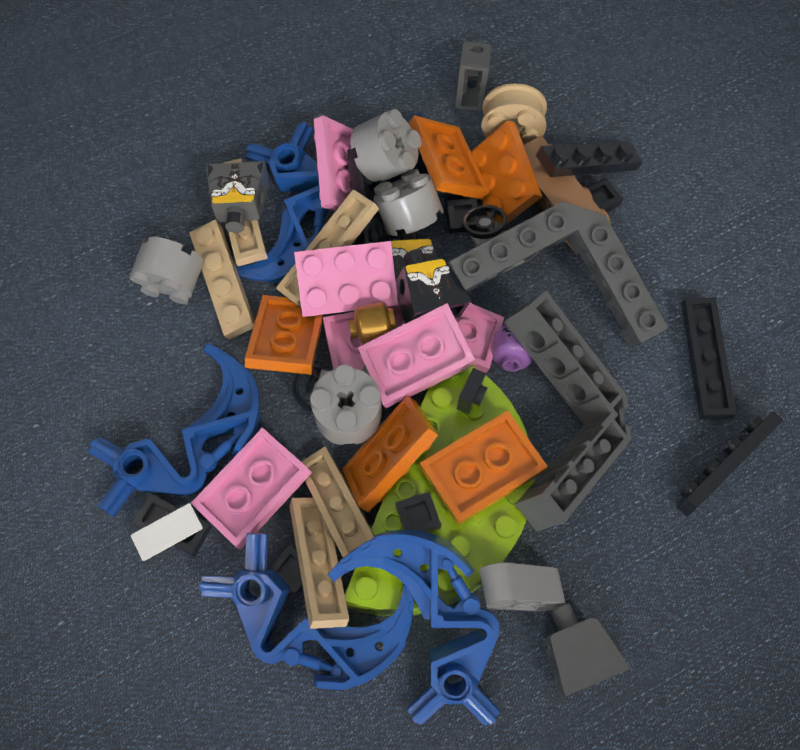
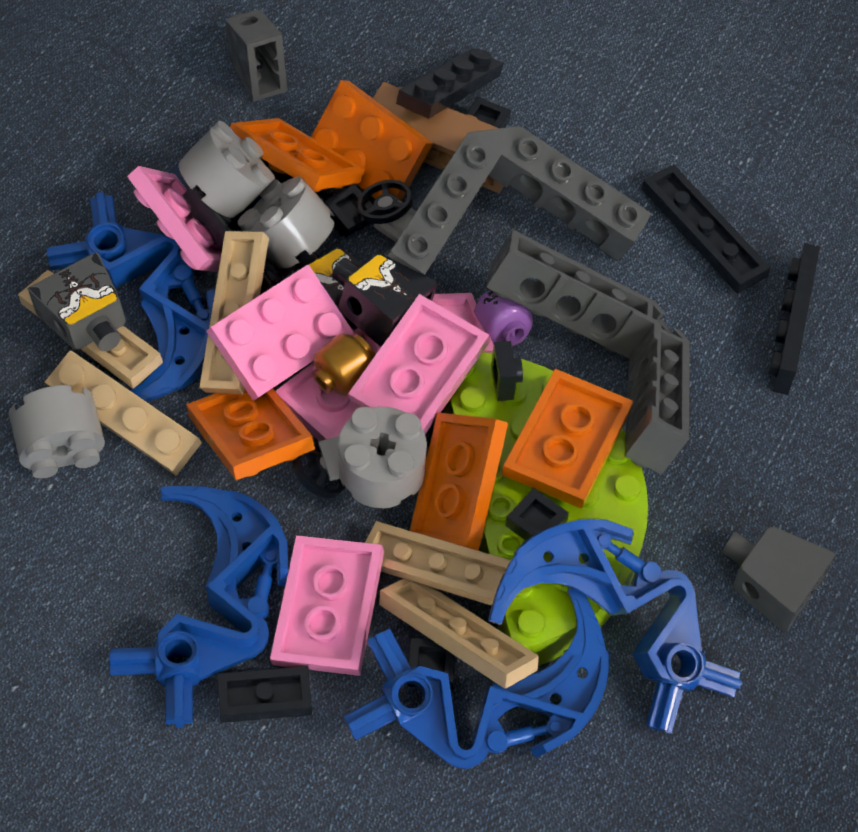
camera: 35 degrees left, 10 degrees down
white sticker [131,503,203,561] -> none
light grey beam [479,563,566,611] -> none
tan wheel [481,83,547,145] -> none

